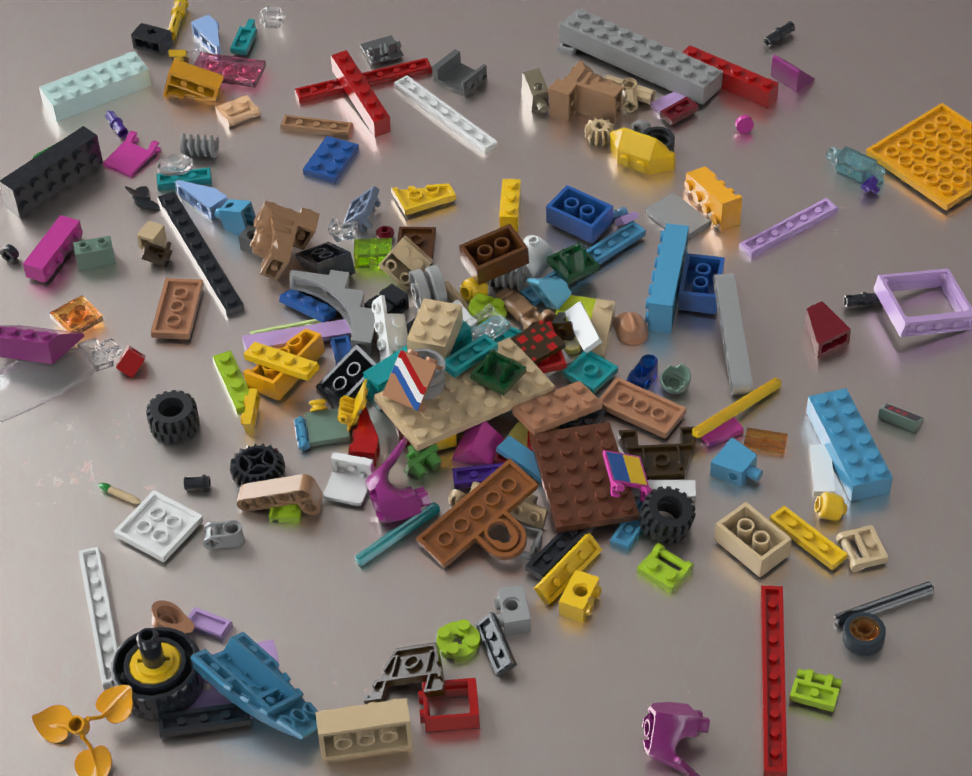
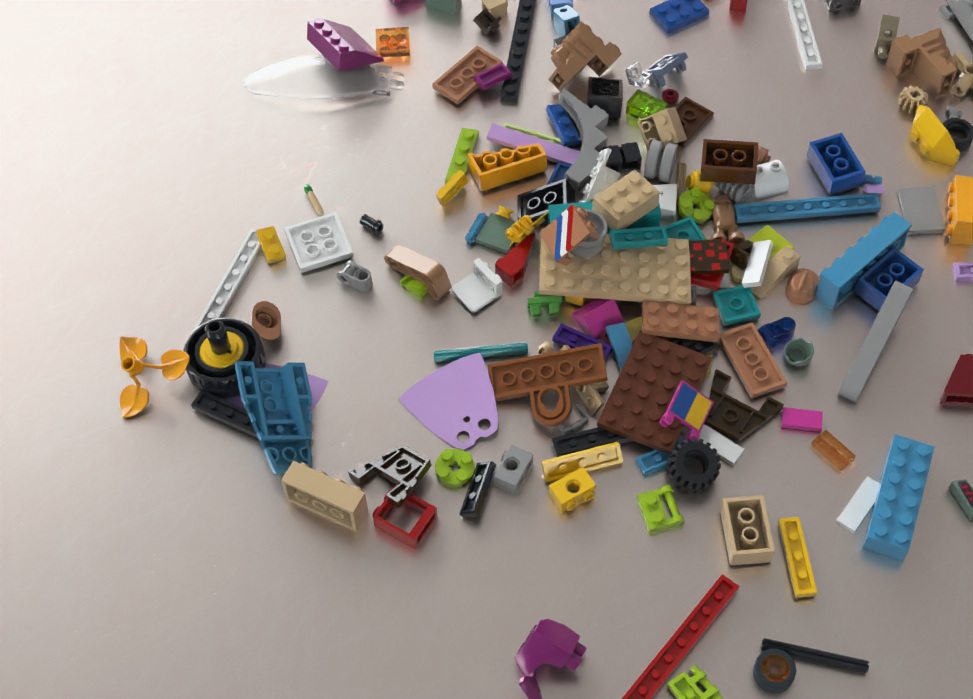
camera: 35 degrees right, 10 degrees up
red panel [116,345,145,378] -> none
black tyre [146,390,200,443] -> none
lavender tile [188,607,233,642] -> none
black gear [230,443,286,488] -> none
yellow plate [243,342,320,381] -> none
magenta hips [365,437,431,523] -> none
yellow wing [391,183,456,216] -> none
clear plate [465,304,511,341] -> none
dark green plate [470,349,527,396] -> none
yellow brick [499,179,521,233] -> none
medium azure slope [527,277,572,310] -> none
dark green plate [547,241,600,284] -> none
yellow axle [692,377,782,439] -> none
dark azure torso [710,438,763,486] -> none
yellow head [814,492,847,521] -> none
tan plate [836,525,888,572] -> none
none -> yellow plate [256,226,286,264]
none -> lavender piece [399,353,498,450]
none -> magenta tile [474,62,512,91]

